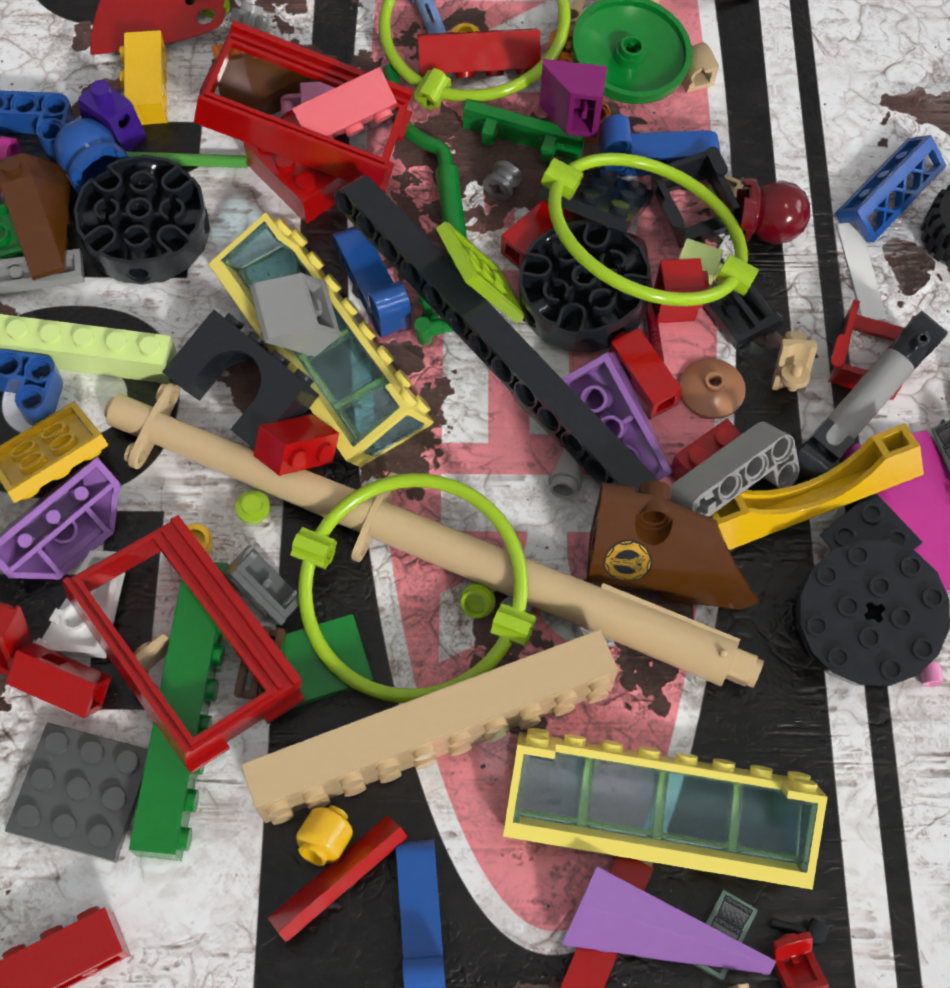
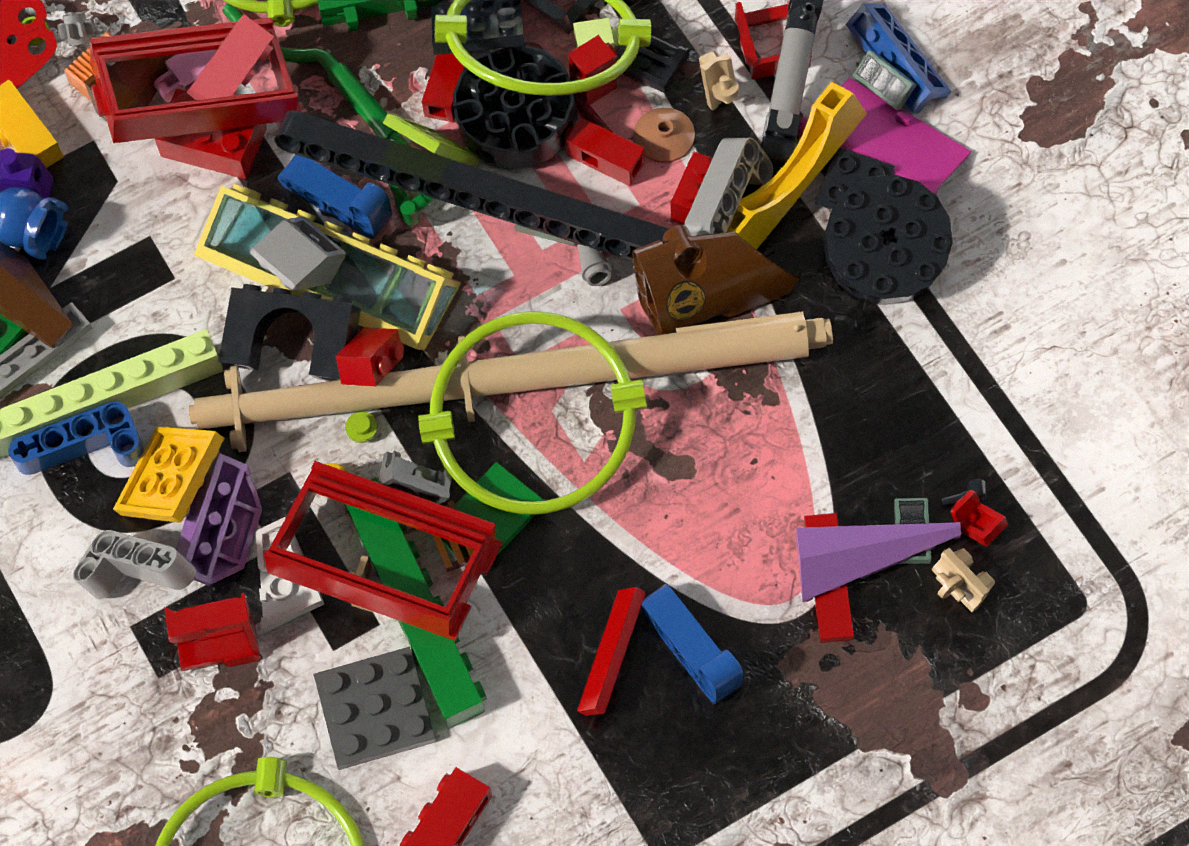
camera: 25 degrees left, 0 degrees up
red brick [6,643,112,718] -> none
black brick [74,155,210,285] -> none
bright green bar [125,151,248,168] -> none
tan brick [241,629,618,825] -> none
yellow head [296,806,353,866] -> none
lime plate [460,583,496,618] -> none
flat silver wheel [483,160,522,201] -> none
window [503,728,828,890] -> none
medium lavender wedge [562,352,674,480] -> none
bright pink hand [919,661,943,687] -> none

